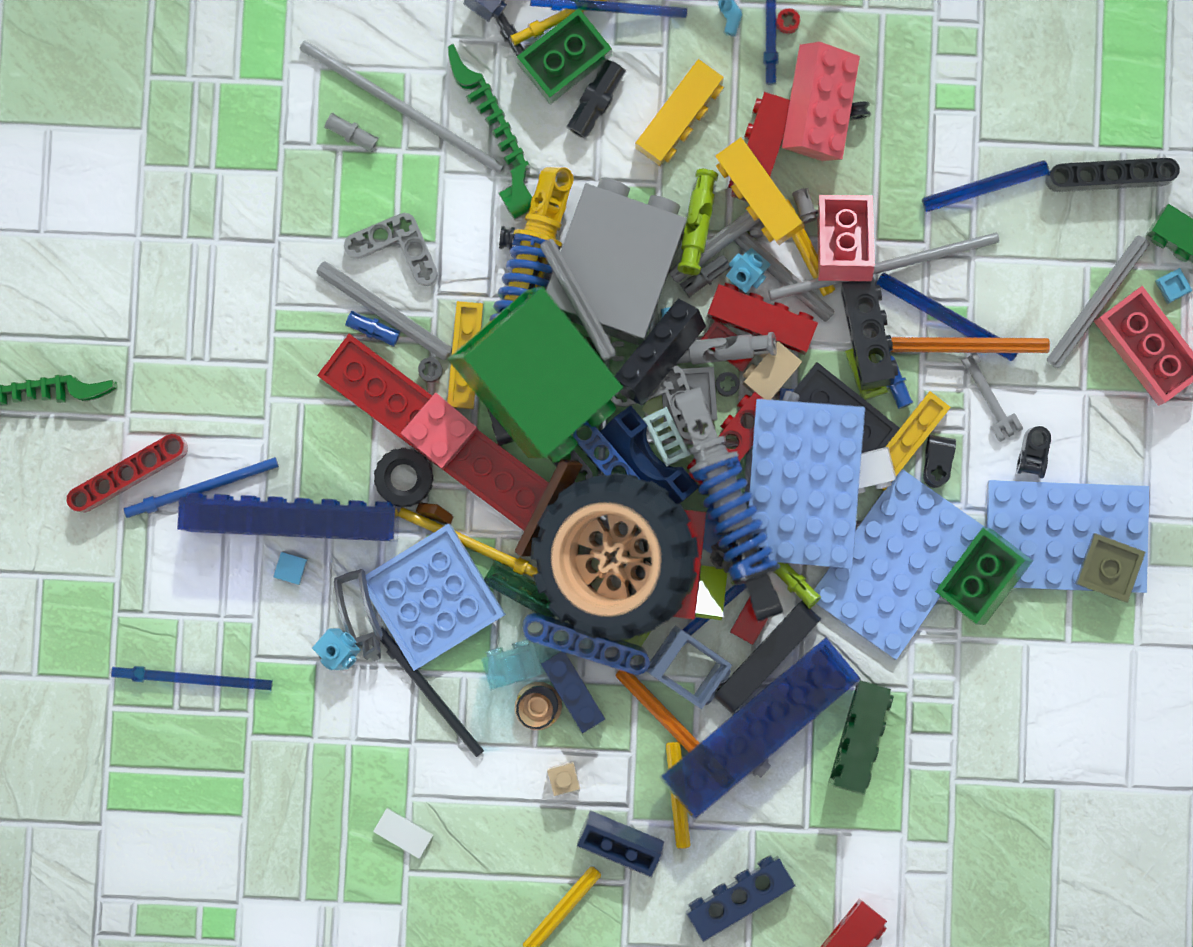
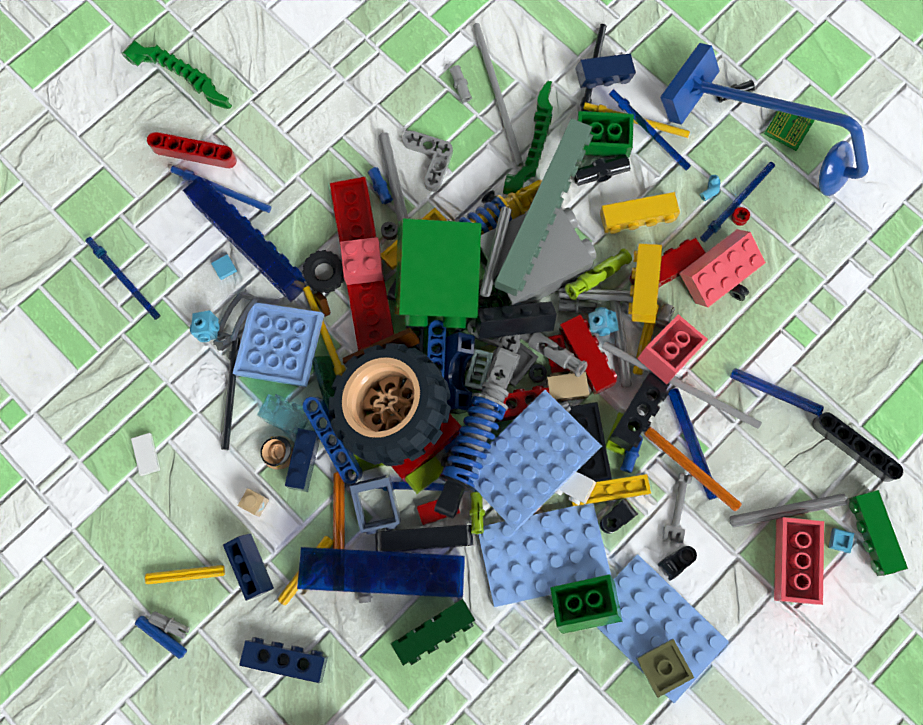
camera: 45 degrees right, 10 degrees down
none -> sand green brick [495,118,593,296]

